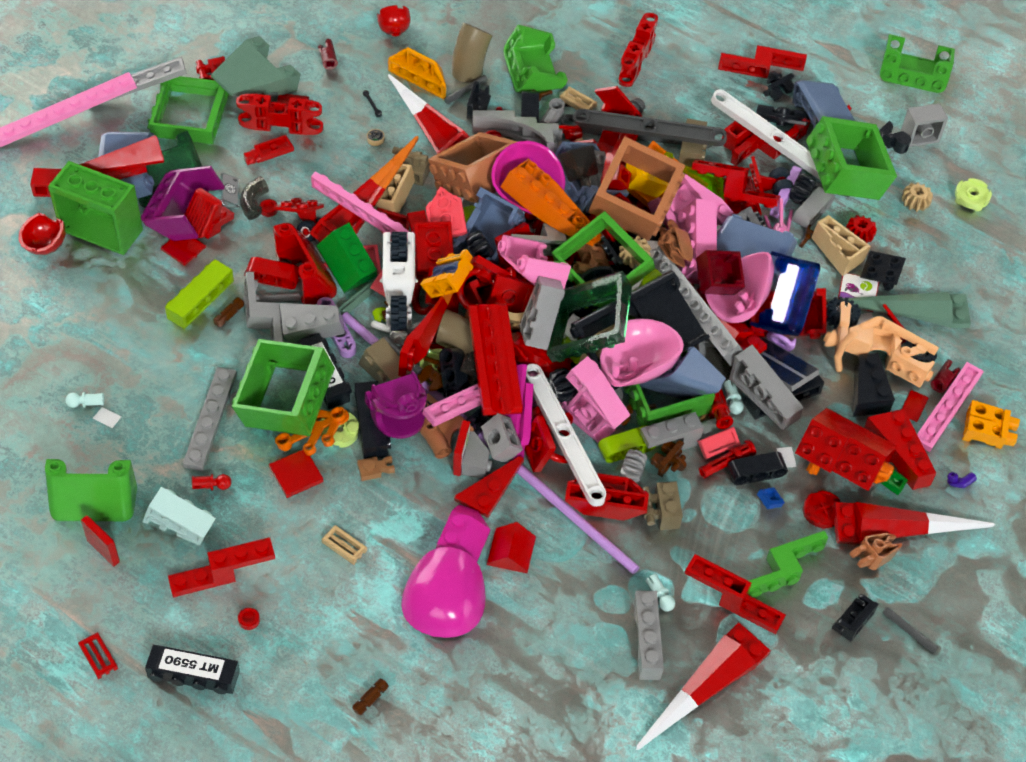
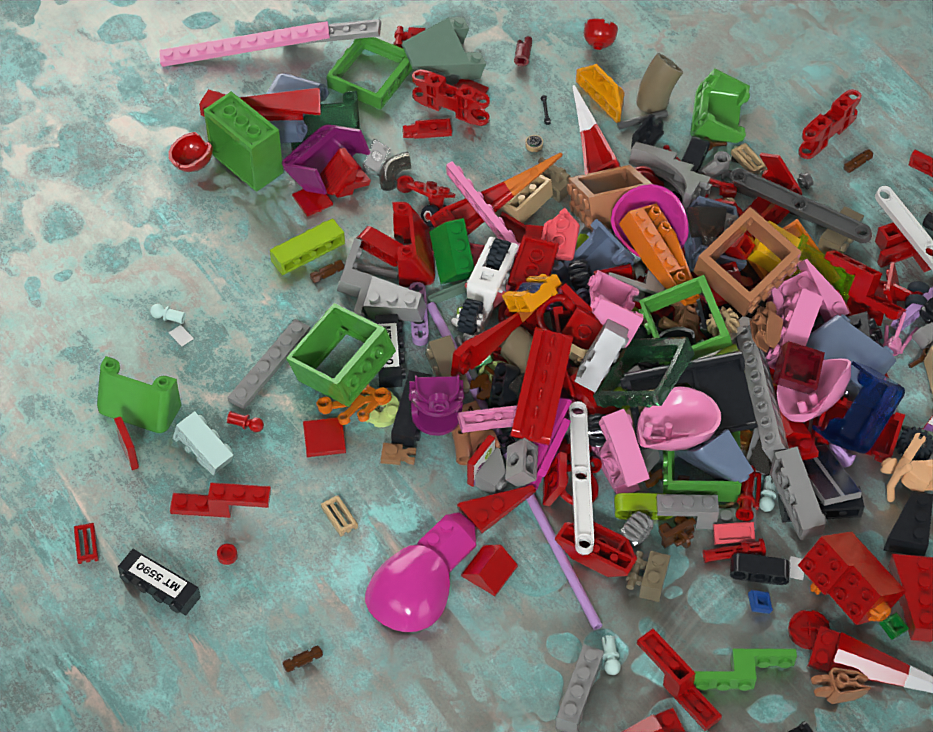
camera: 25 degrees right, 0 degrees up
none -> reddish brown axle [843,149,873,173]

